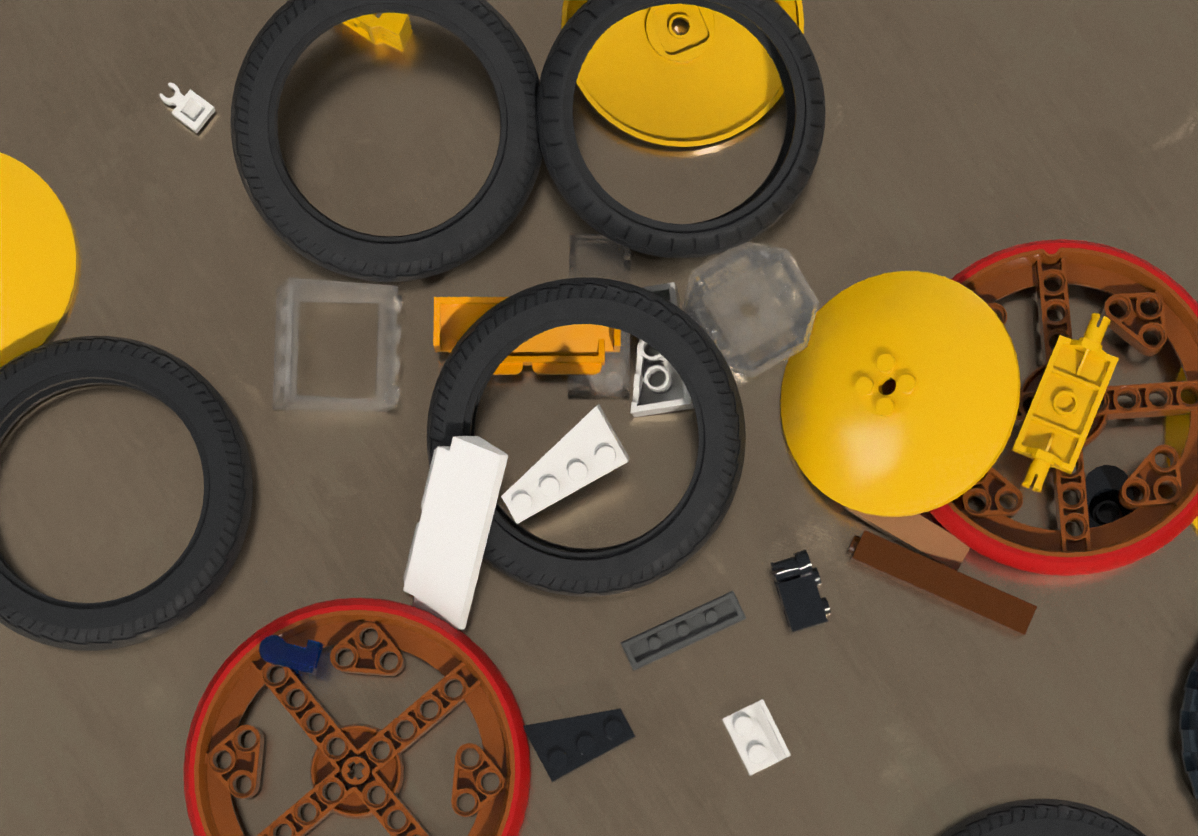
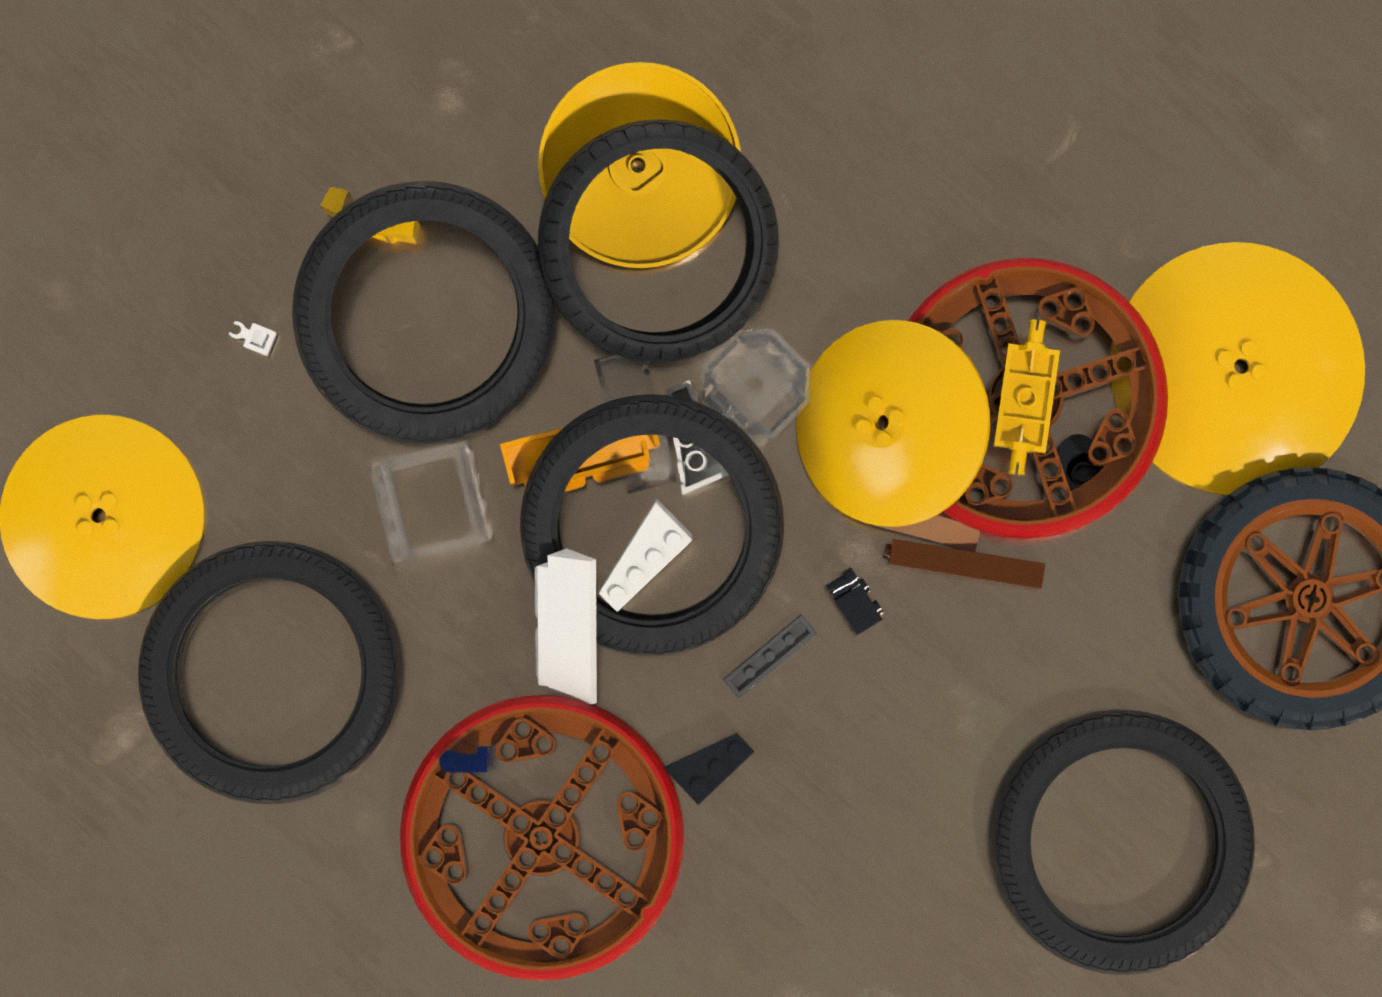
camera: 15 degrees left, 5 degrees up
white plate [722,699,791,776] -> none

